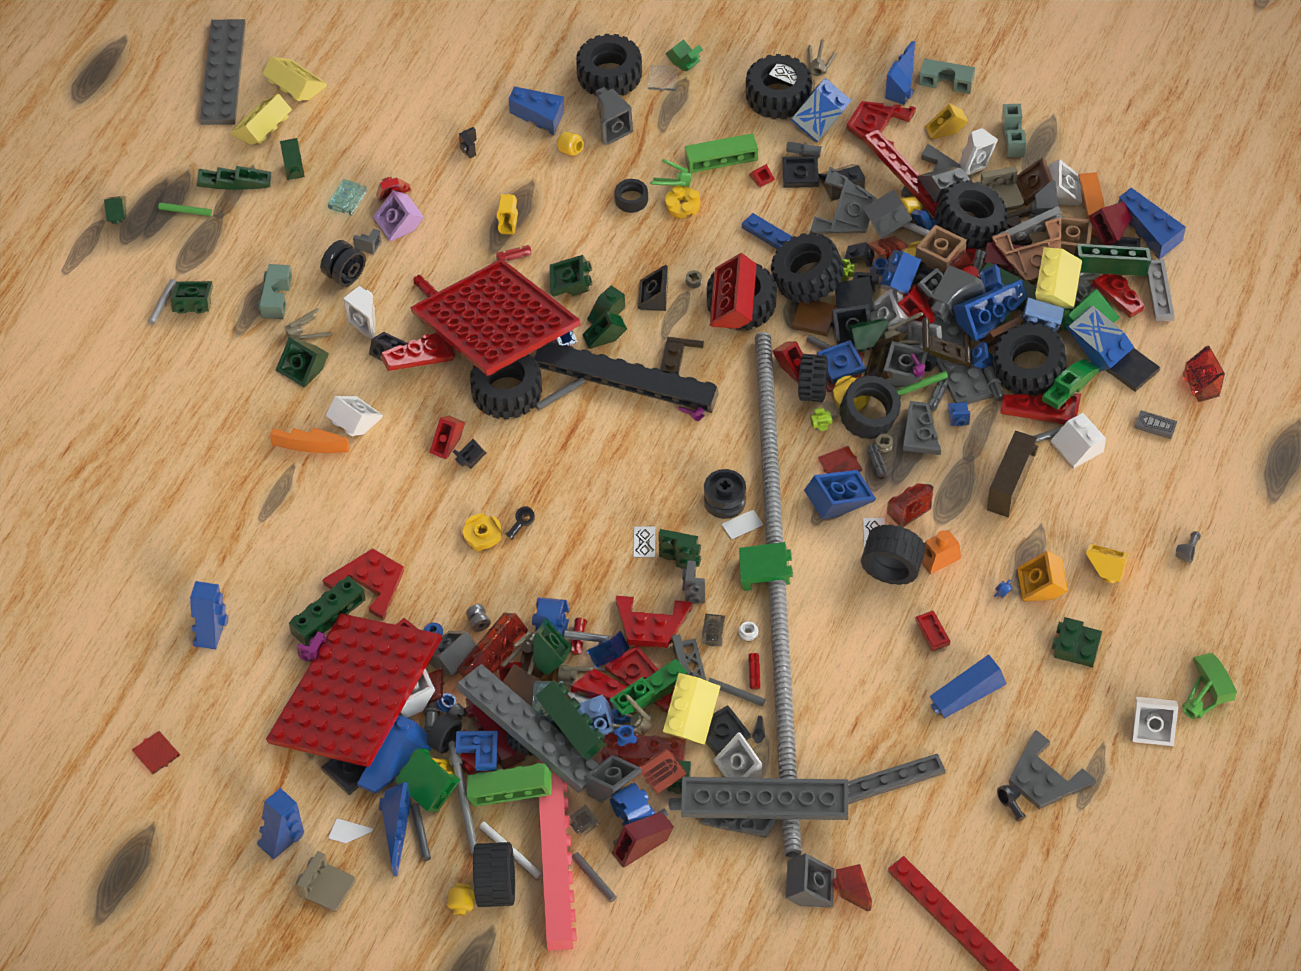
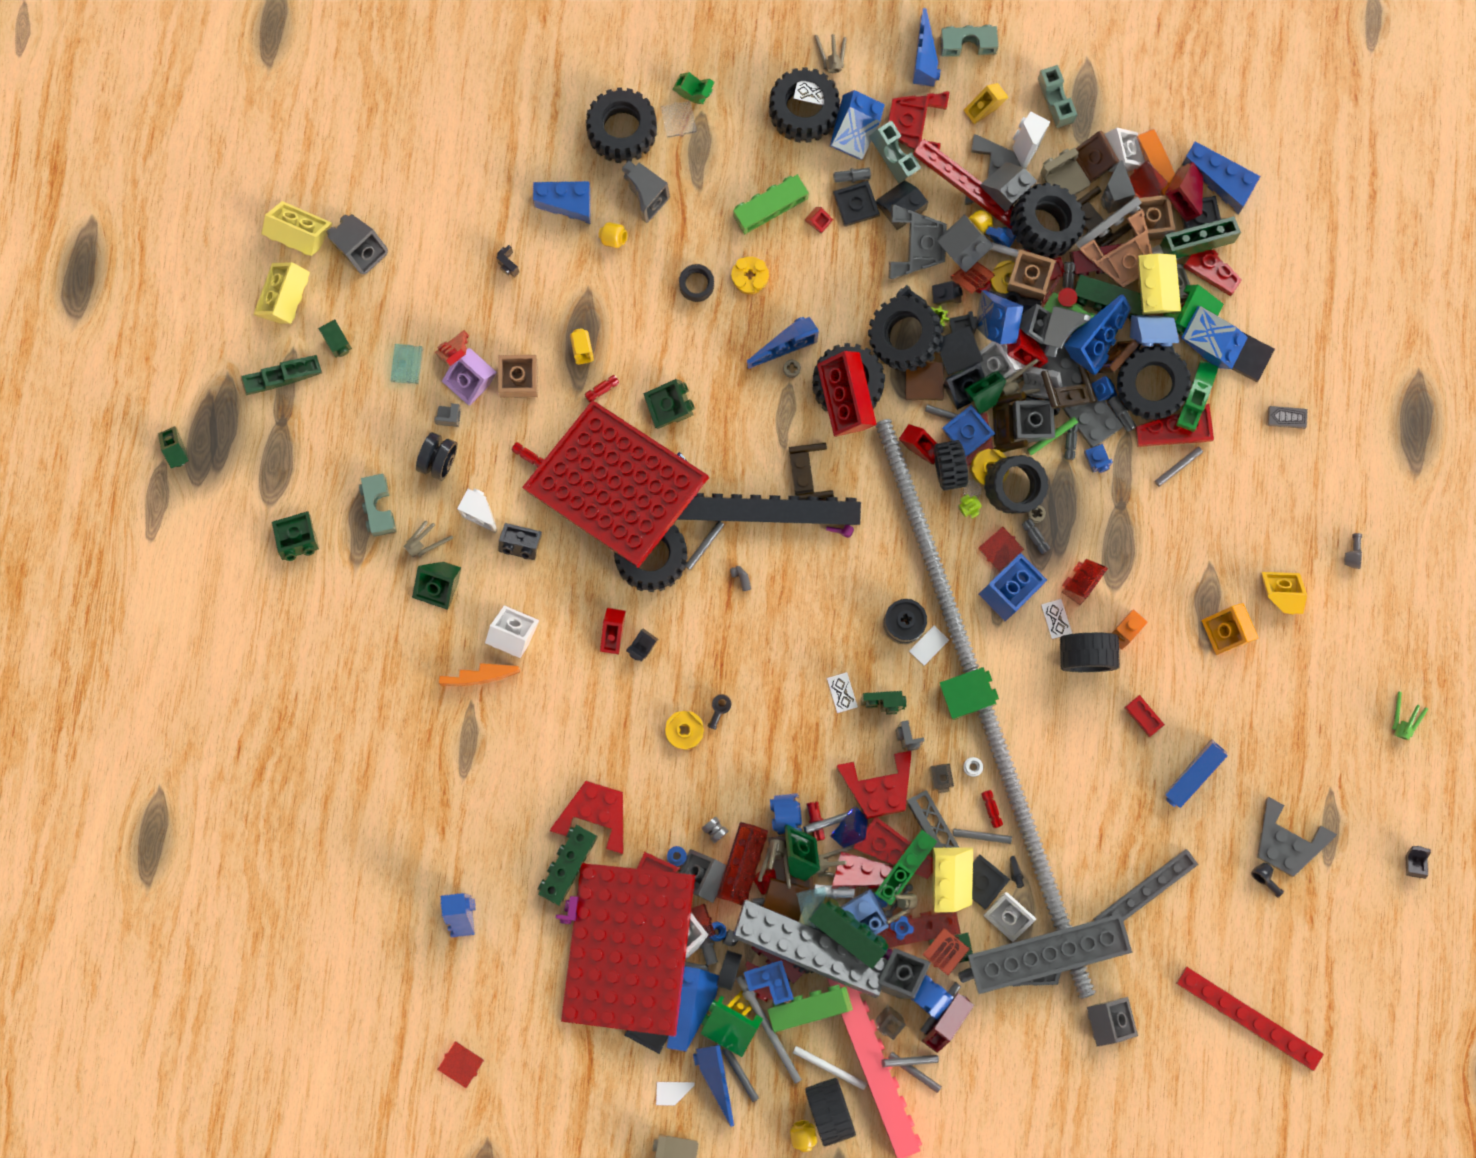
camera: 20 degrees left, 25 degrees up
light grey bar [148,279,176,325] -> none
bright green bar [158,203,212,216] -> none
dark grey plate [200,19,246,125] -> none
blue wedge [257,788,304,860] -> none
red wing [380,332,455,371] -> none
dark green slope [582,311,627,349] -> none
dark green slope [587,285,625,324] -> none
black slope [638,265,668,311] -> none
bright green plant [650,159,692,187] -> none
blue plate [742,213,793,249] -> none
clear red slope [833,864,872,911] -> none
blue plate [870,258,887,276] -> none
dark grey wing [903,401,941,455] -> none
magenta hand [910,354,925,377] -> none
blue bracket [980,264,1004,292] -> none
dark brown brick [987,430,1039,518] -> none
blue plate [994,579,1013,598] -> none
white slope [1050,413,1106,469] -> none
dark green plate [1052,617,1102,667] -> none
white slope [1132,697,1178,746] -> none
light grey plate [1147,259,1174,322] -> none
clear red slope [1183,346,1225,402] -> none
bright green slope [1193,653,1237,705] -> none
none -> dark grey hips [327,214,388,274]
none -> medium nougat brick [498,355,538,398]
none -> dark grey arm [730,566,751,591]
none -> blue wedge [747,317,819,369]
none -> sand green arch [869,120,921,183]
none -> bar [881,1055,939,1067]
none -> clear red piece [1129,160,1169,198]
none -> bracket [1405,846,1431,879]

